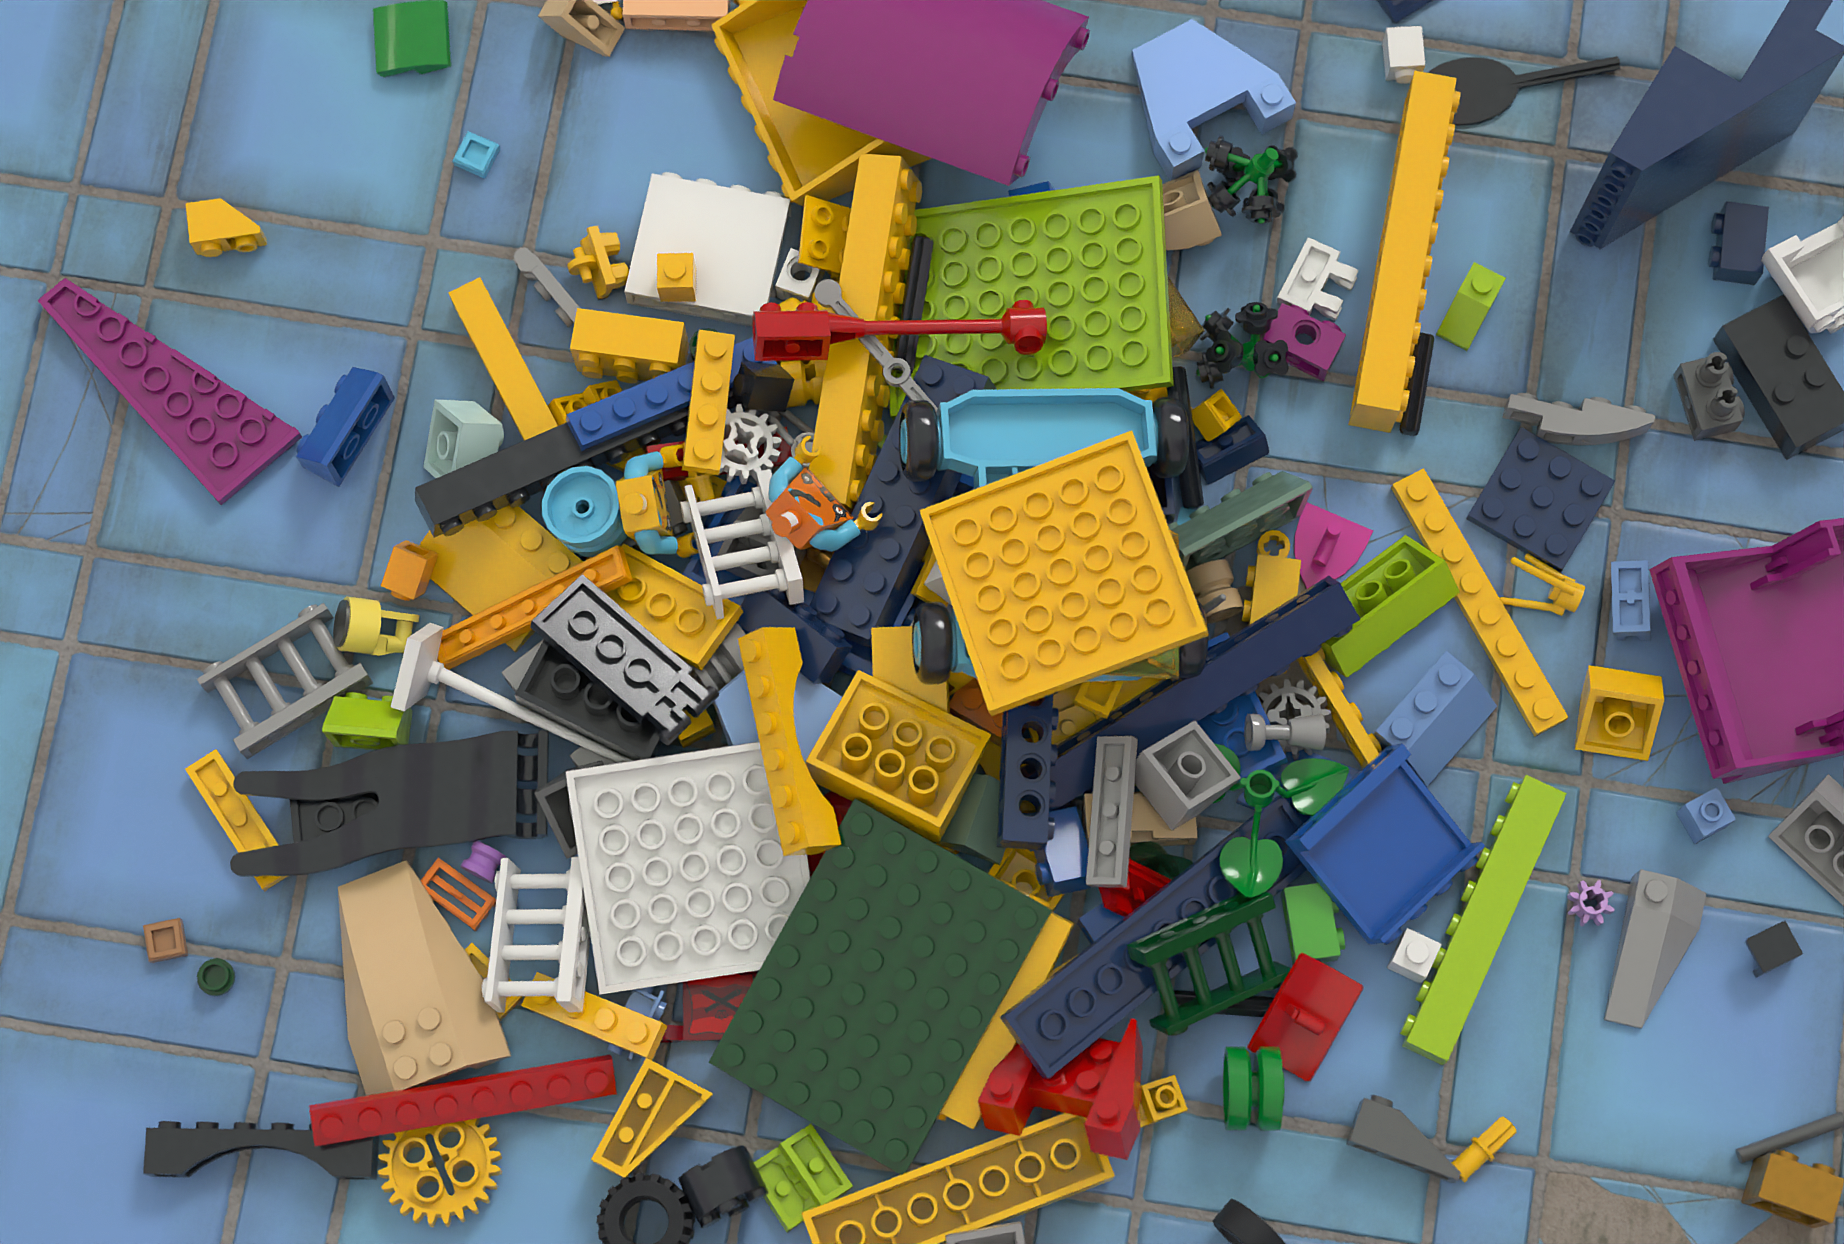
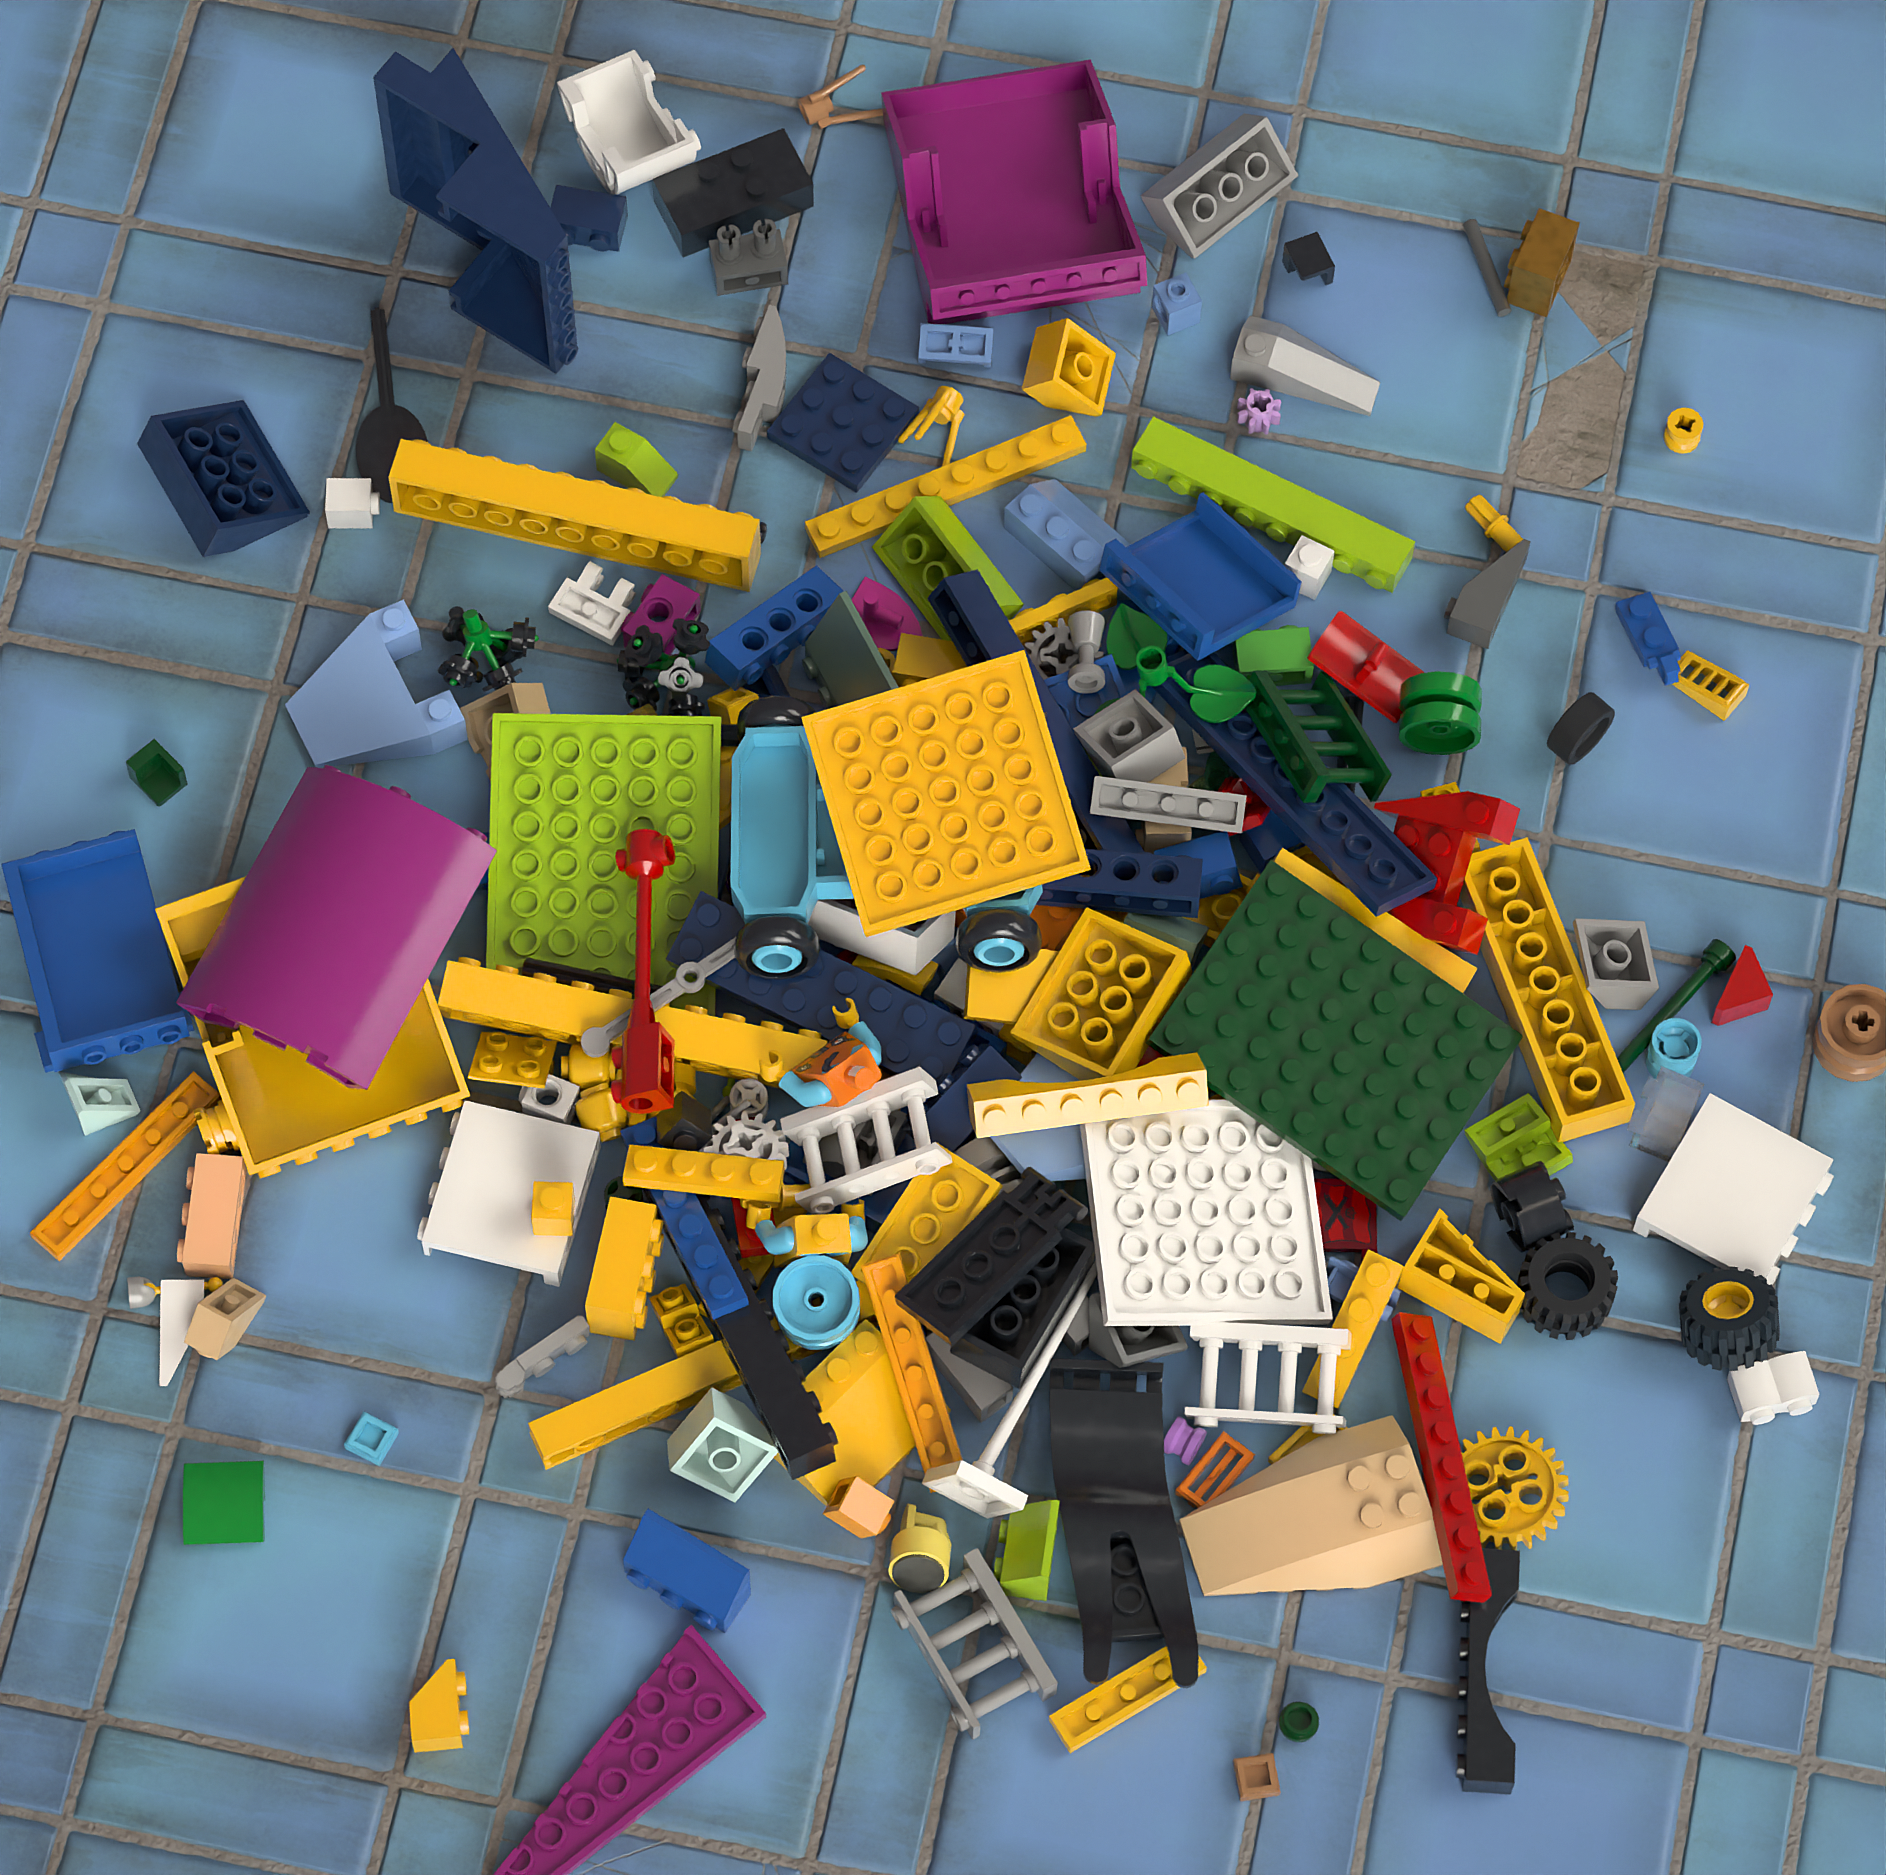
camera: 90 degrees left, 10 degrees down
yellow hips [567,226,629,299] -> none
none -> blue brick [704,565,844,691]

